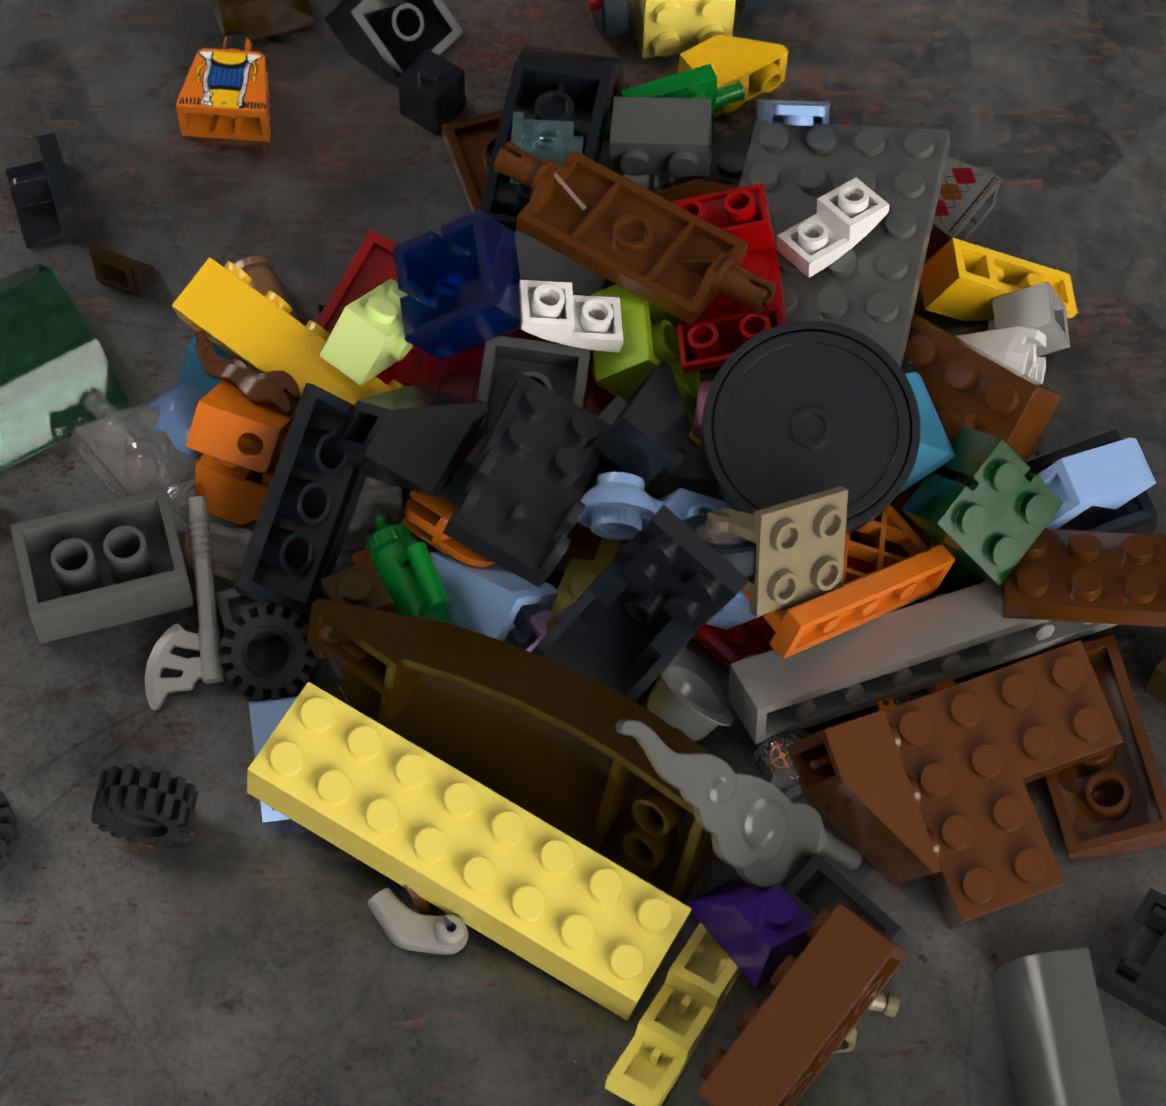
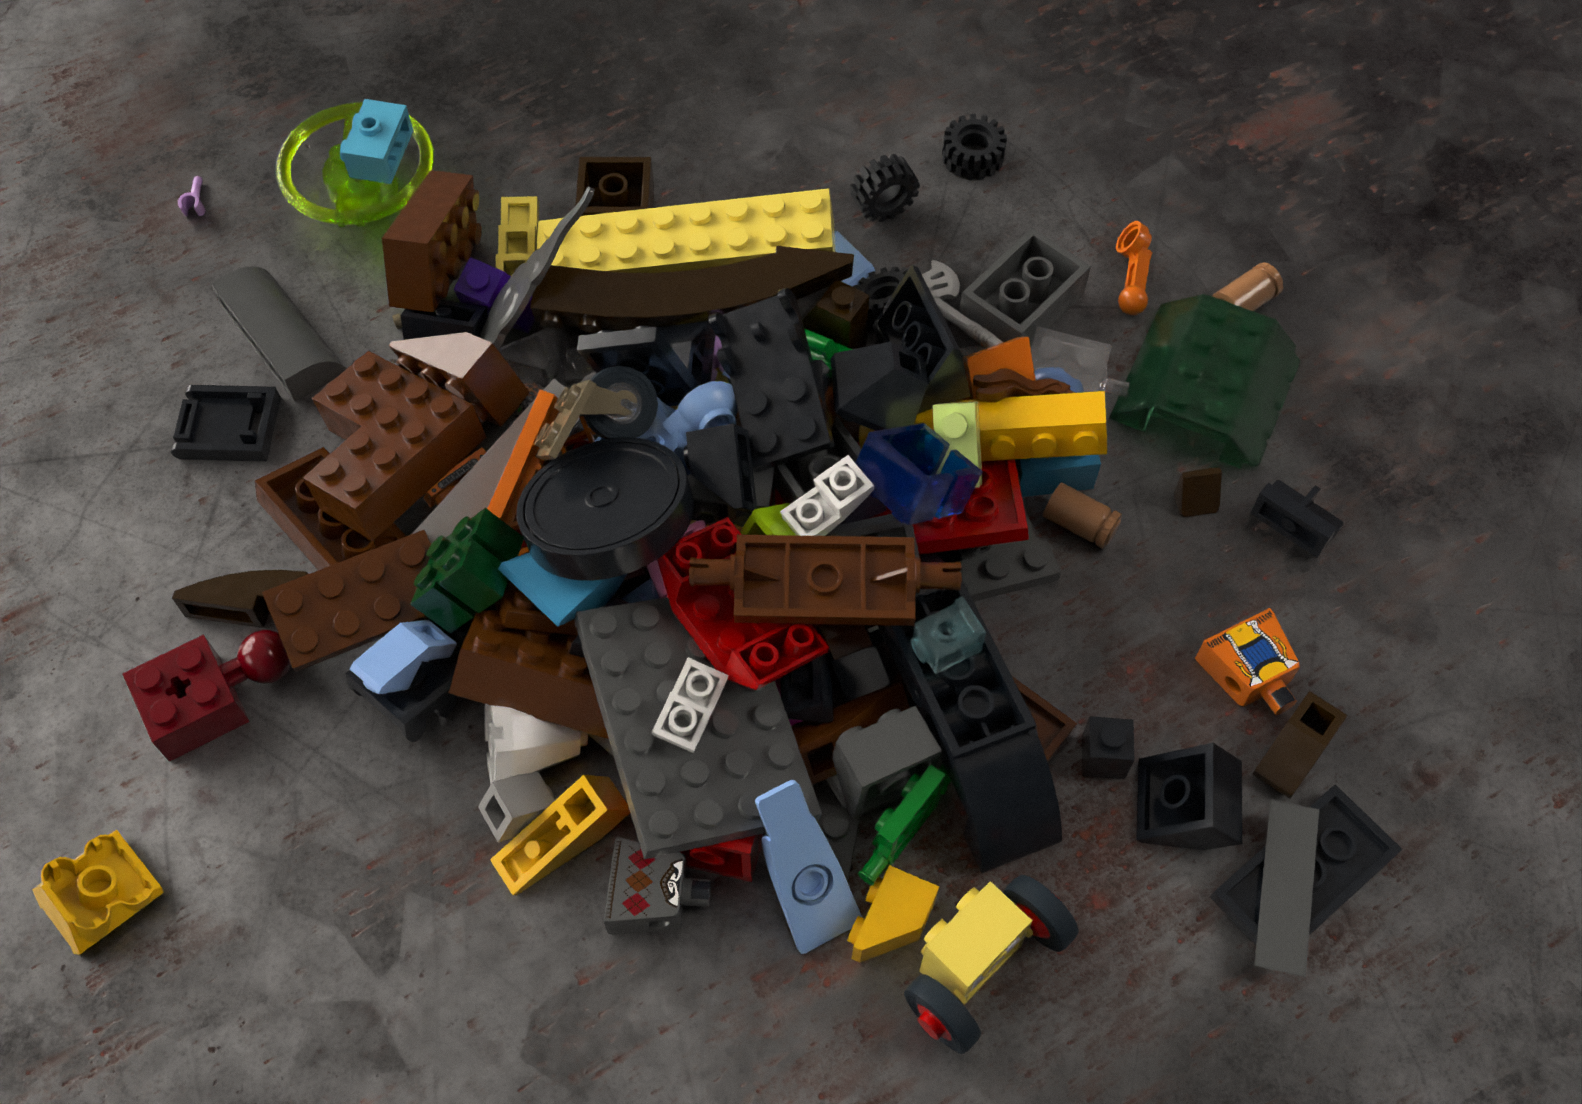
camera: 150 degrees right, 0 degrees up
none -> dark brown brick [575,157,654,216]

